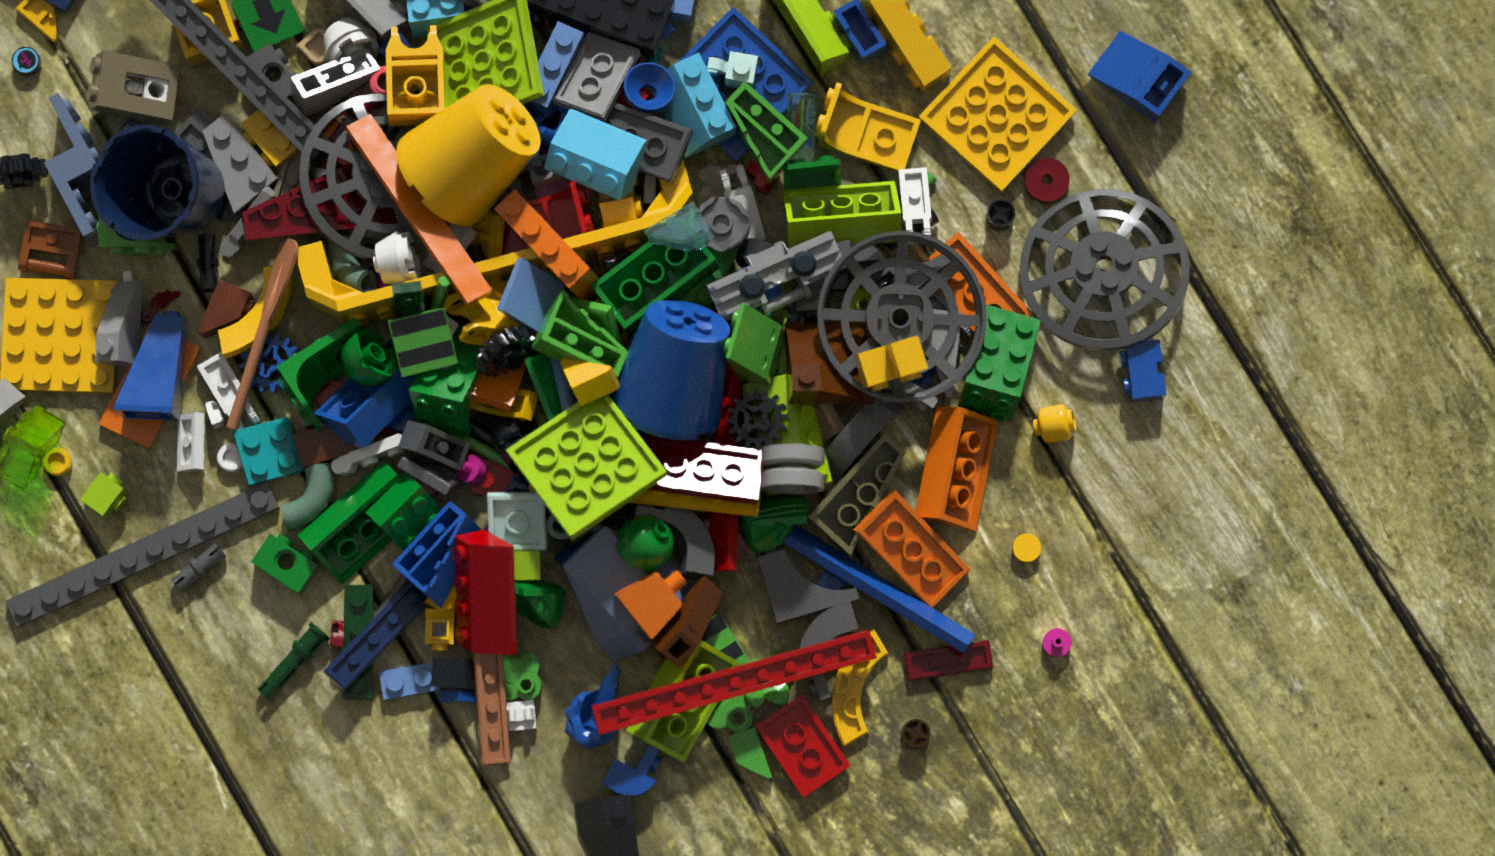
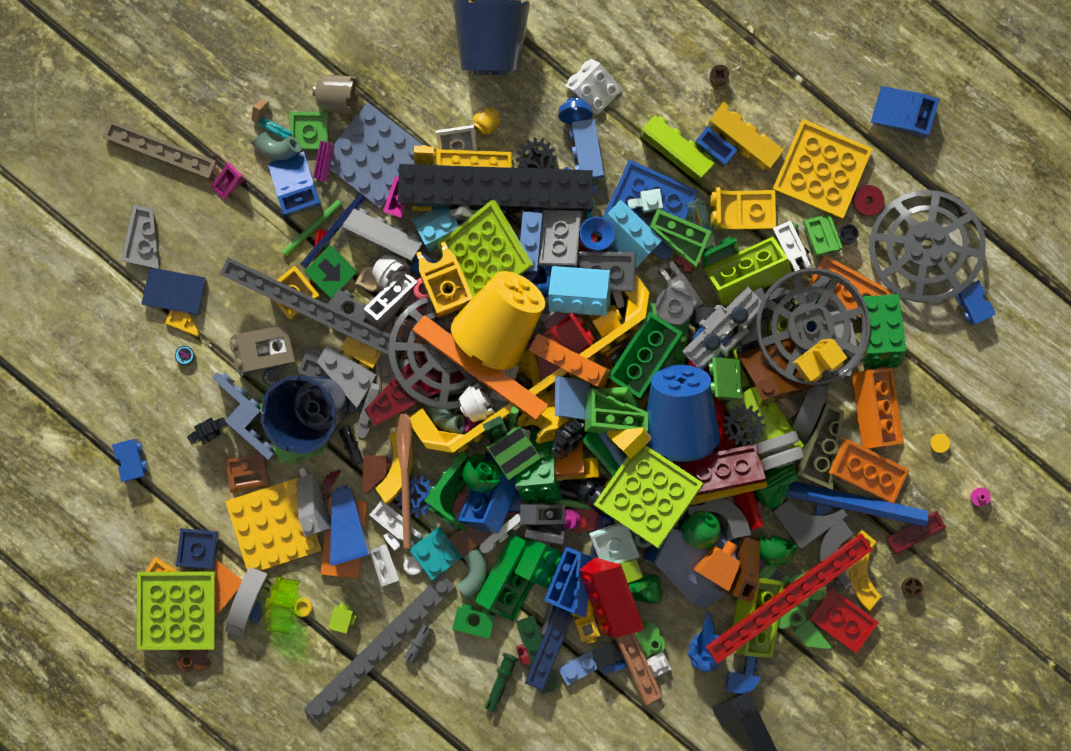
camera: 15 degrees left, 5 degrees up
clear light blue slope [644,202,714,252] -> none
yellow head [1033,404,1077,444] -> none
none -> green cylinder [759,534,798,568]
none -> bright green plate [803,214,843,257]

